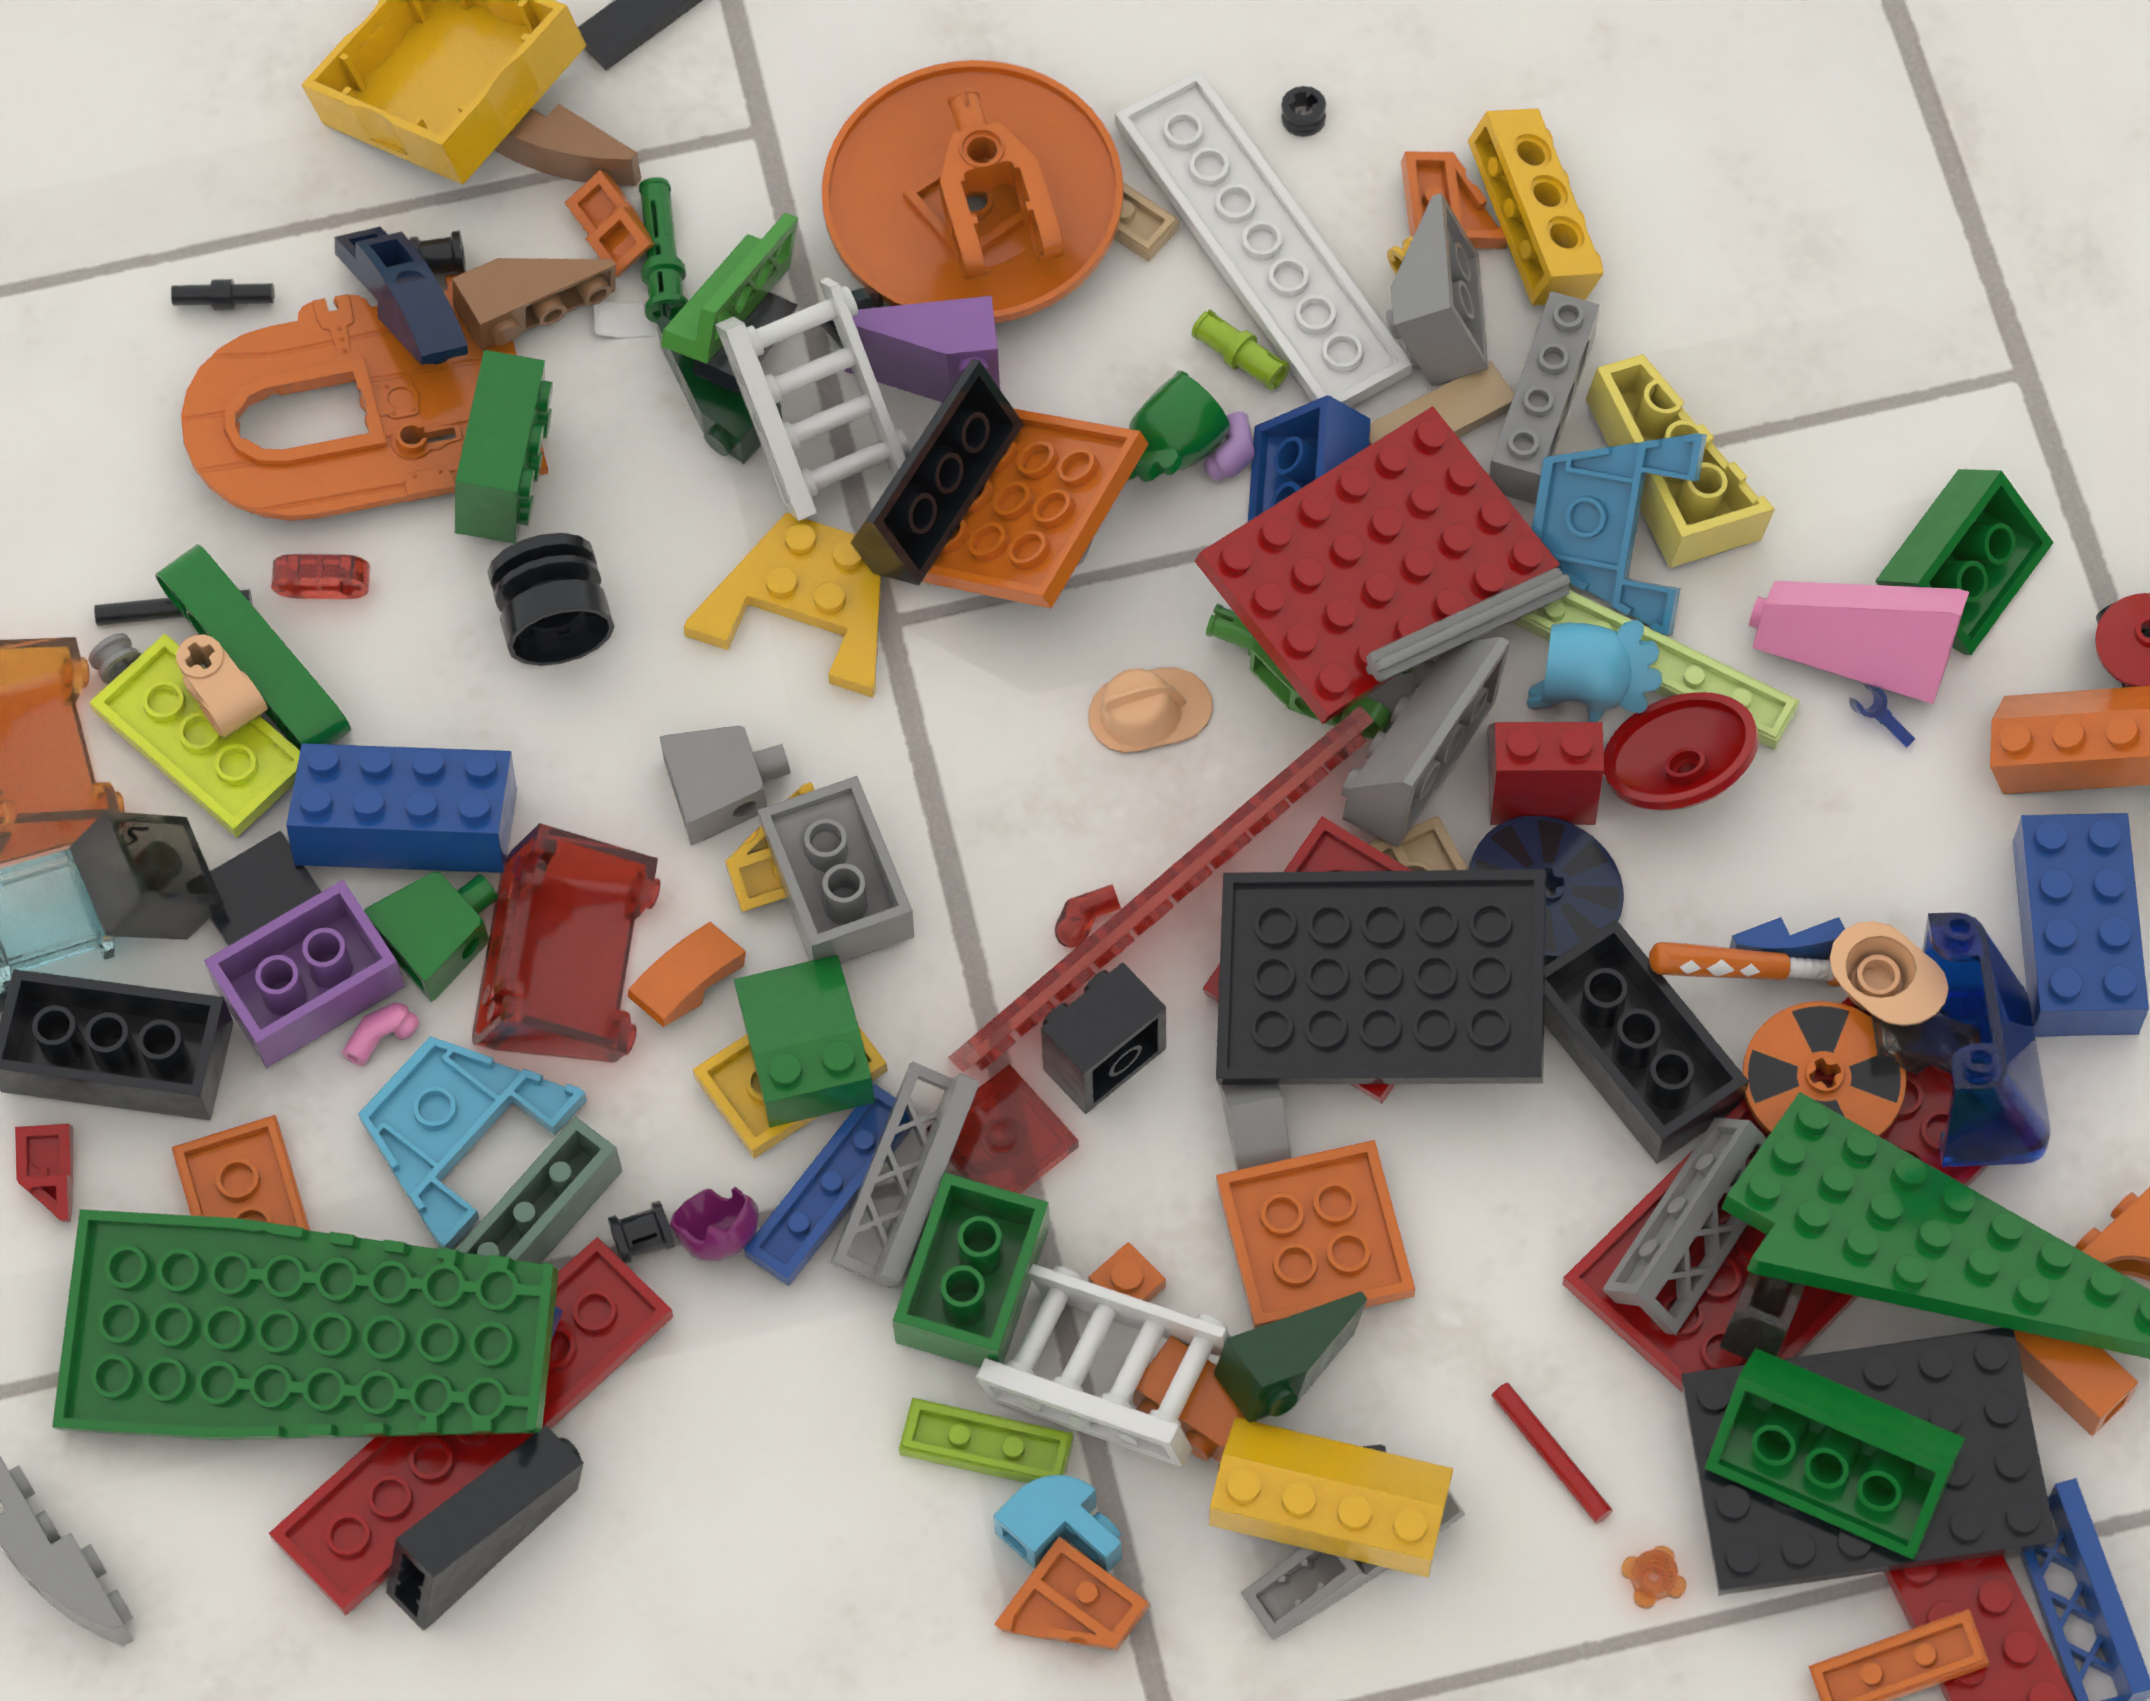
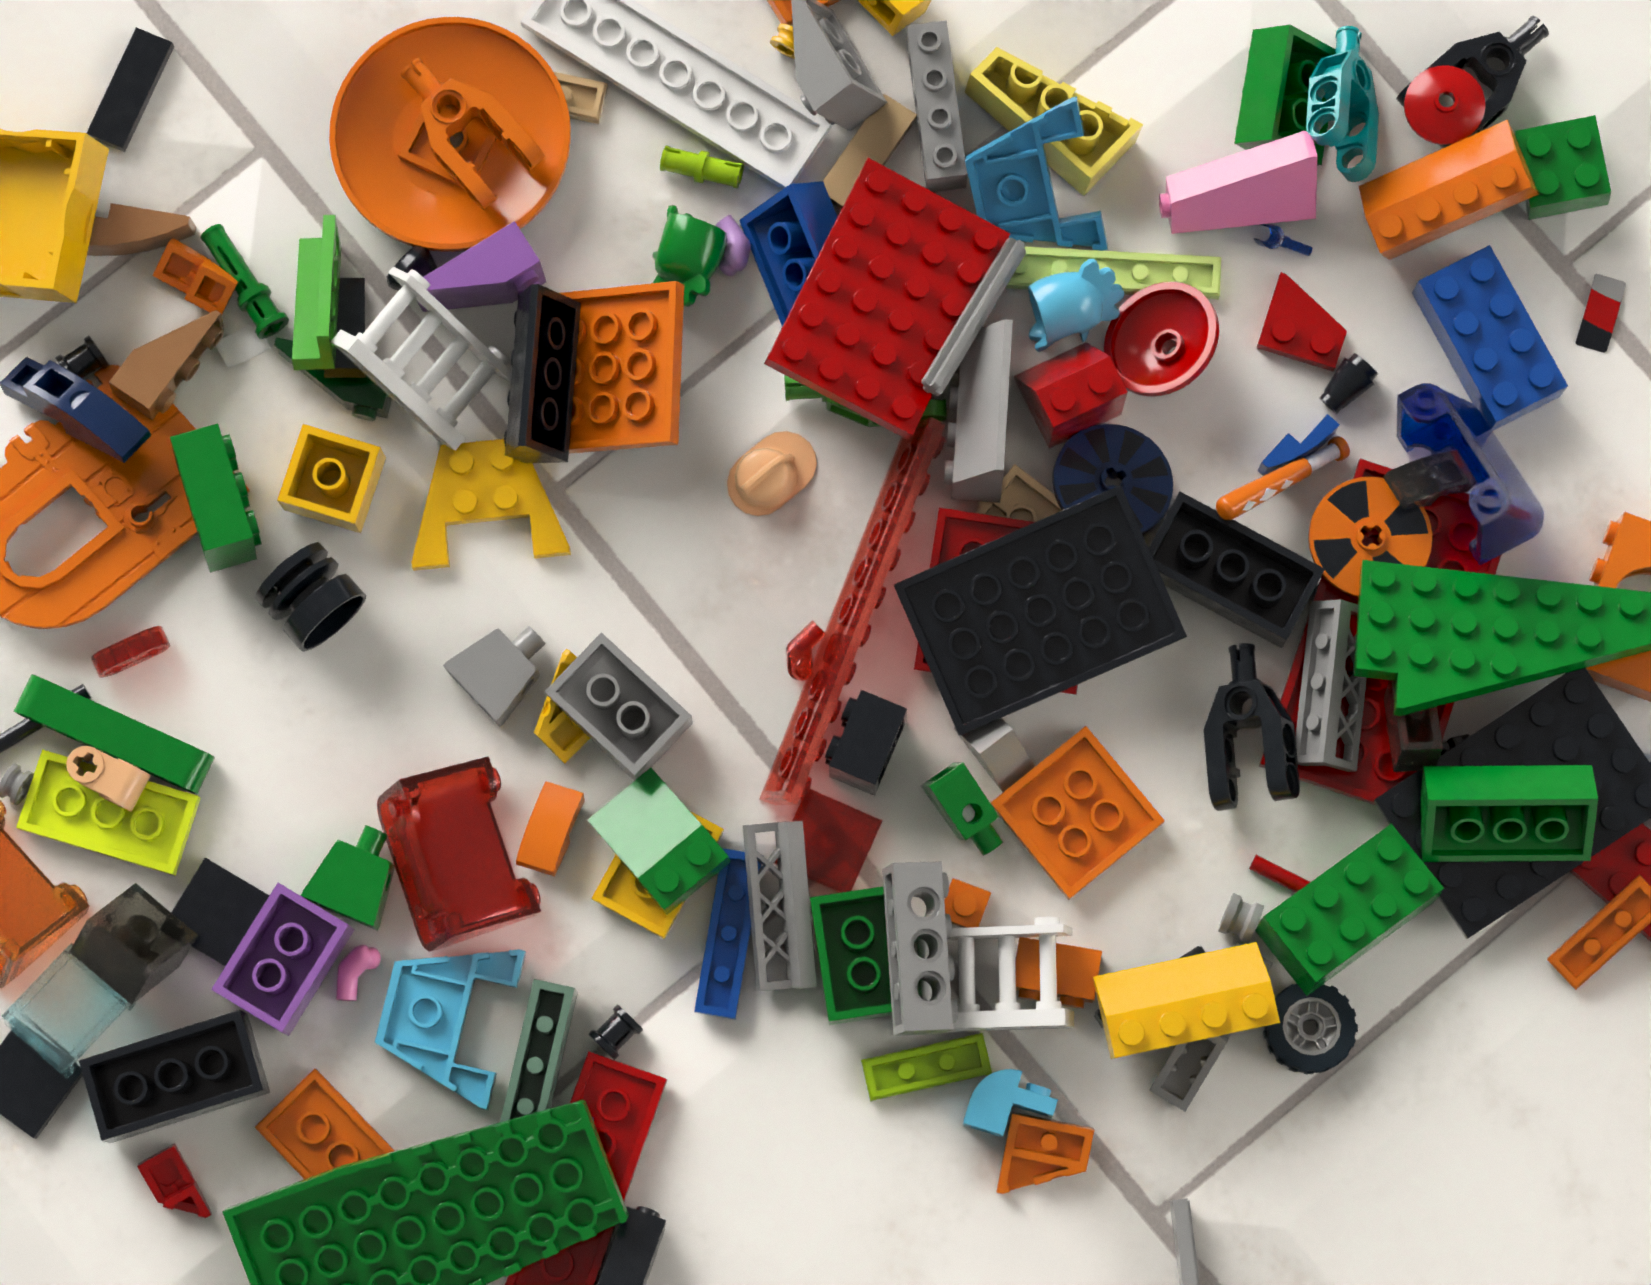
camera: 25 degrees left, 15 degrees up
blue brick [286,743,517,873] -> none
magenta hair [670,1187,759,1261] -> none
dark green slope [1214,1291,1367,1423] -> none
clear orange plate [1621,1546,1686,1609] -> none
light nougat piece [1829,921,1949,1026] -> none
none -> yellow brick [277,424,386,533]
none -> light grey brick [882,861,958,1036]
none -> green torso [920,762,1003,856]
none -> black piece [1204,643,1300,811]
none -> light grey wheel [1218,893,1264,944]
none -> green brick [1255,824,1444,996]
none -> red wing [1256,272,1347,372]
none -> wheel [1263,984,1358,1074]
none -> teal piece [1306,26,1379,182]
none -> black cone [1319,353,1378,414]

